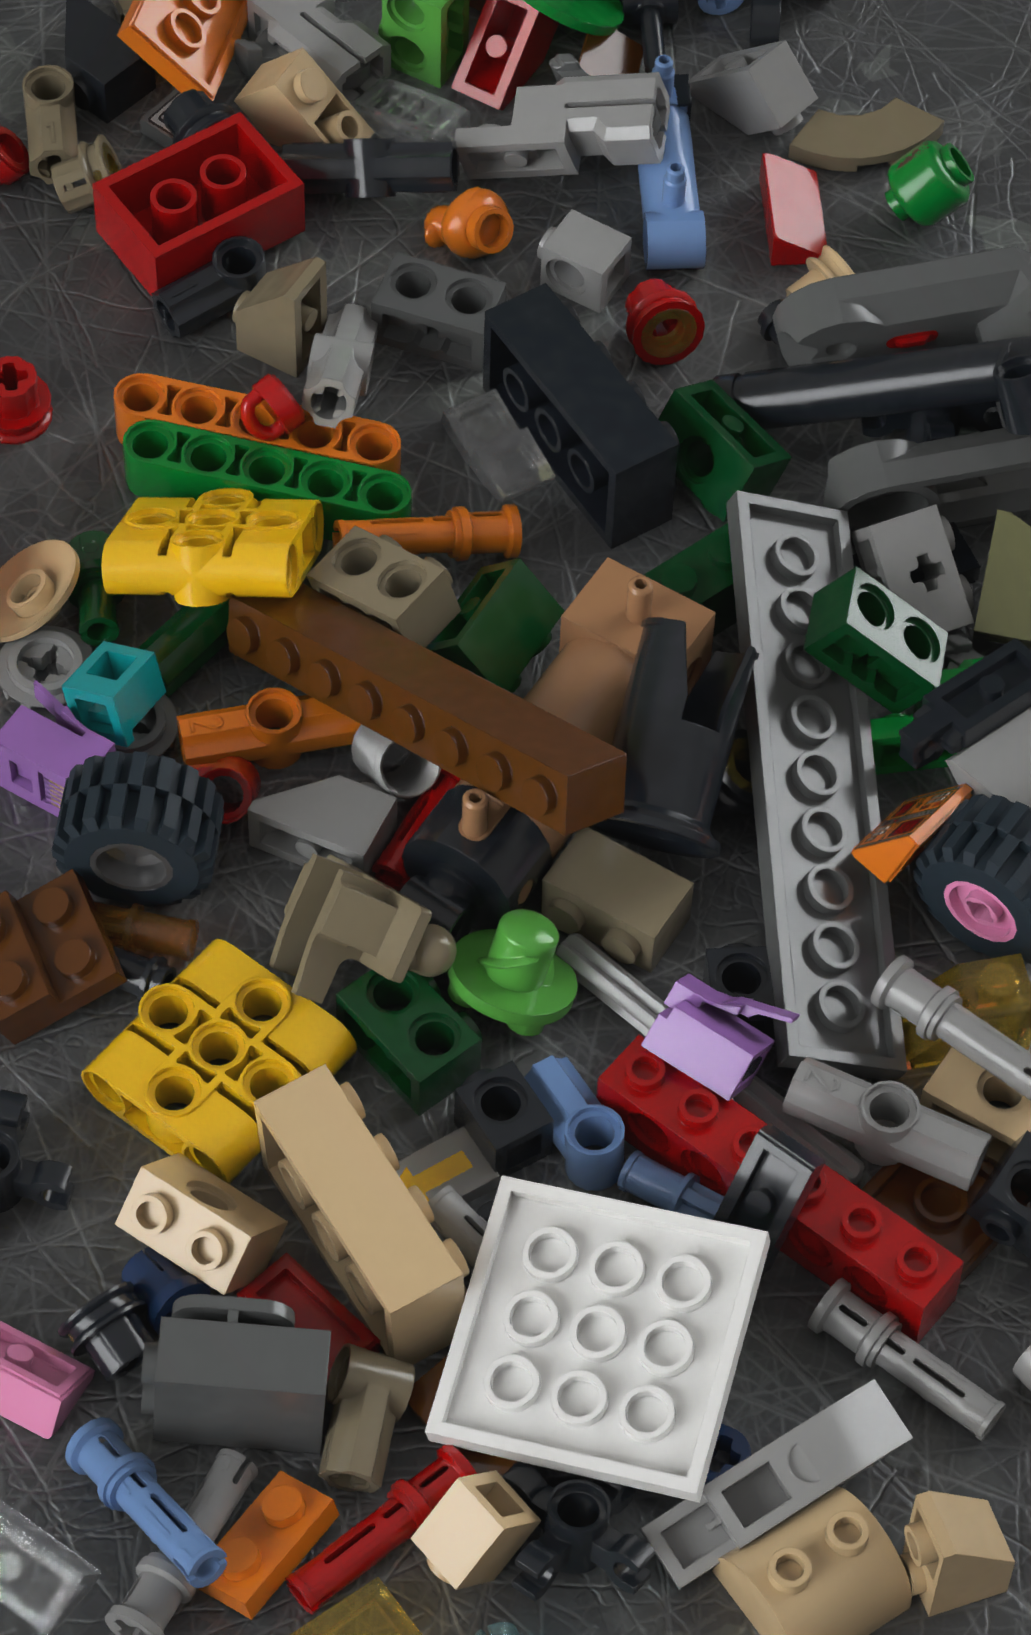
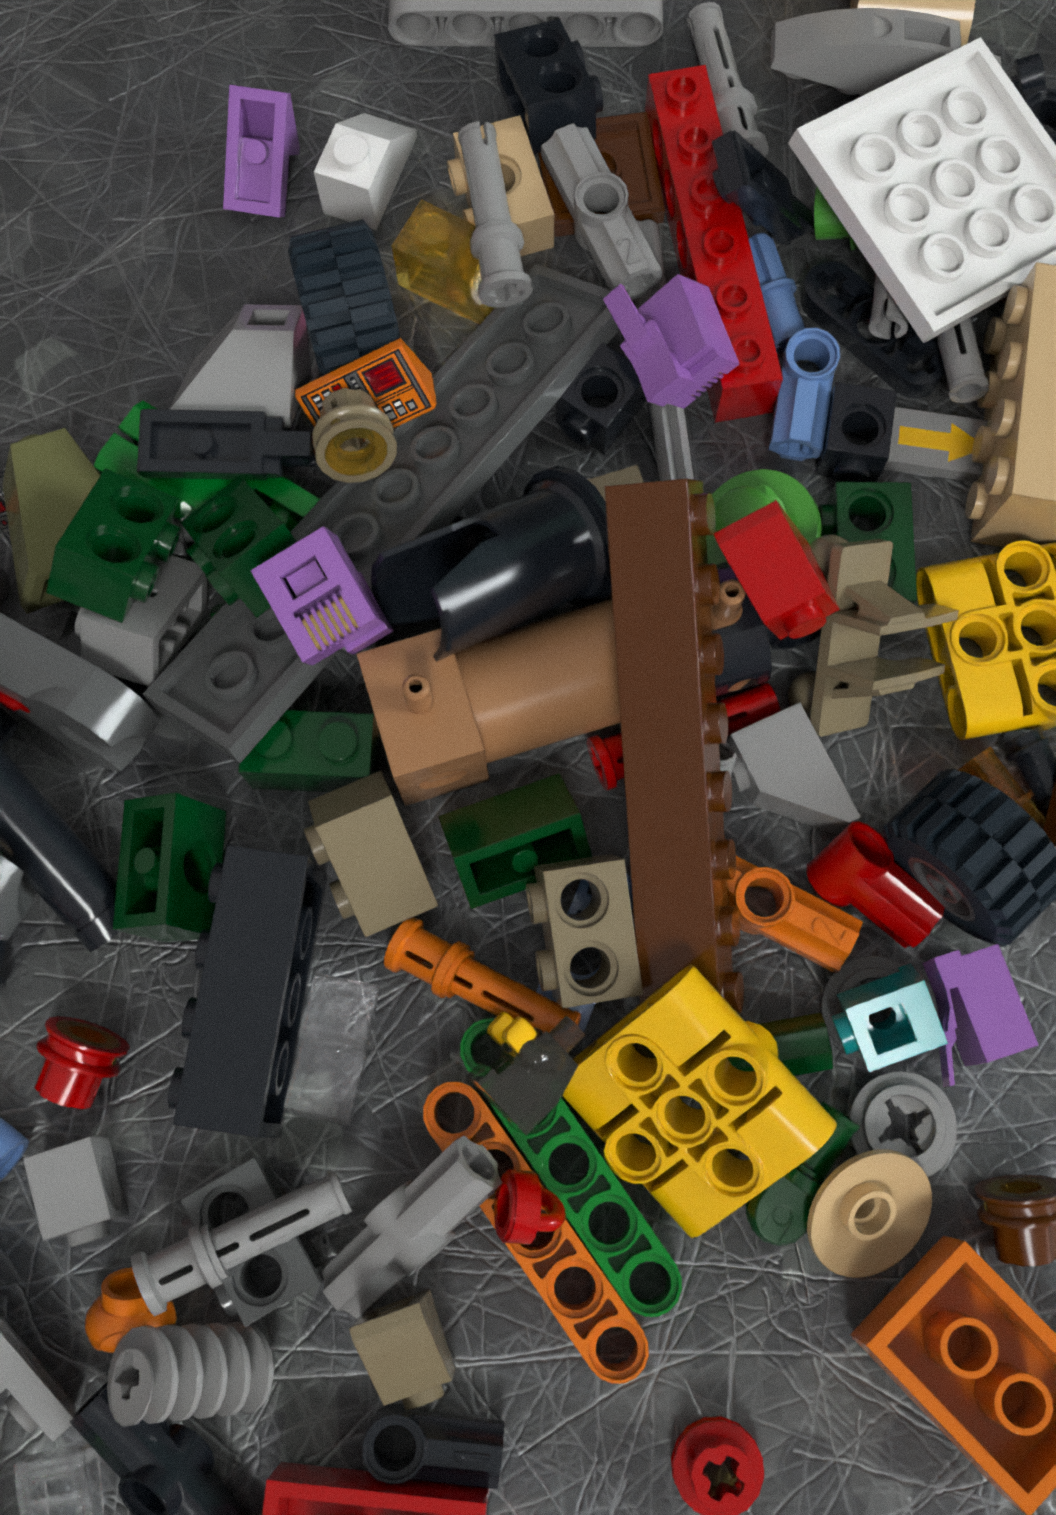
camera: 135 degrees left, 20 degrees up
none -> dark green brick [46,468,181,623]
none -> light grey piece [107,1321,274,1427]
none -> light grey pin [131,1170,352,1317]
none -> medium lavender piece [251,526,393,666]
none -> dark tan brick [304,771,438,937]
none -> dark tan piece [312,388,397,483]
none -> clear smoke piece [466,1012,585,1135]
none -> red slope [713,500,840,640]

